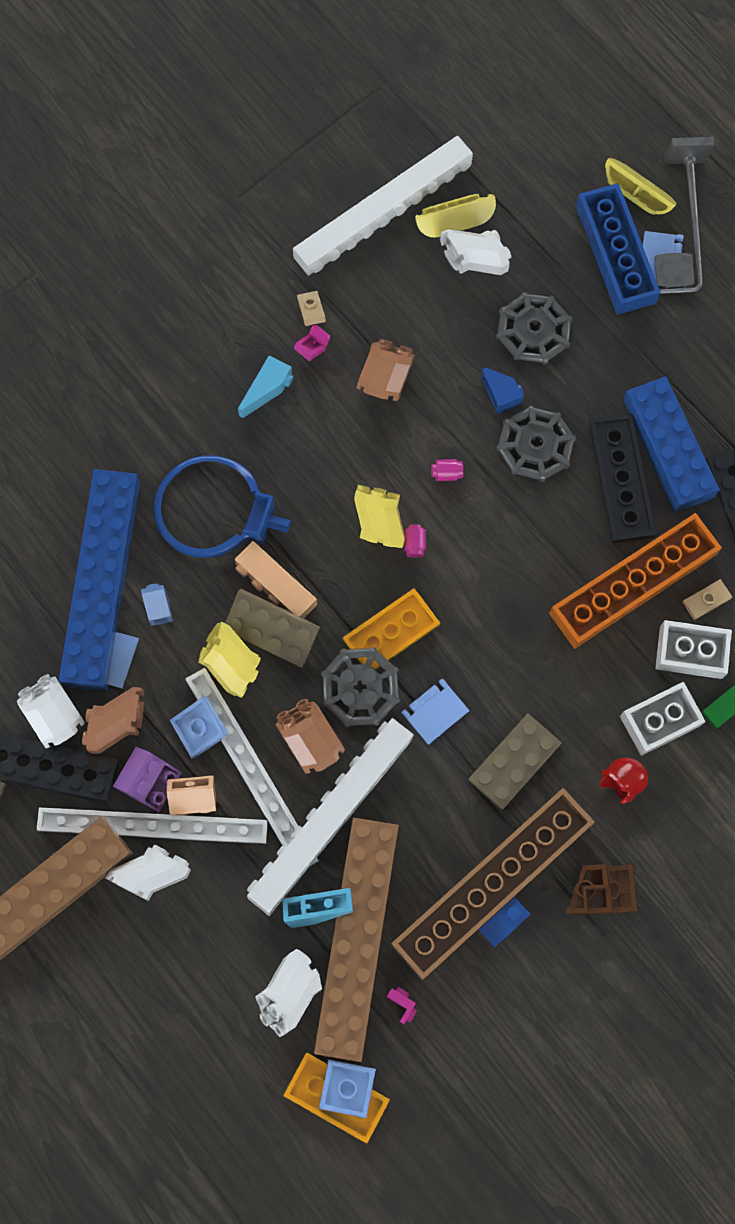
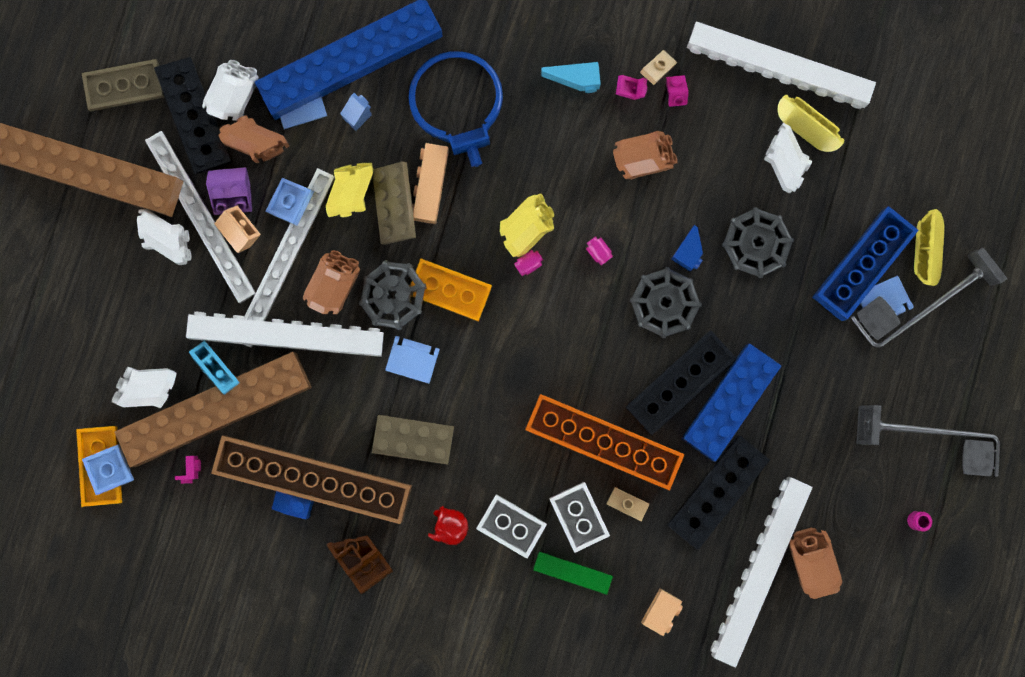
camera: 55 degrees right, 10 degrees up
none -> dark pink bracket [666,75,688,107]

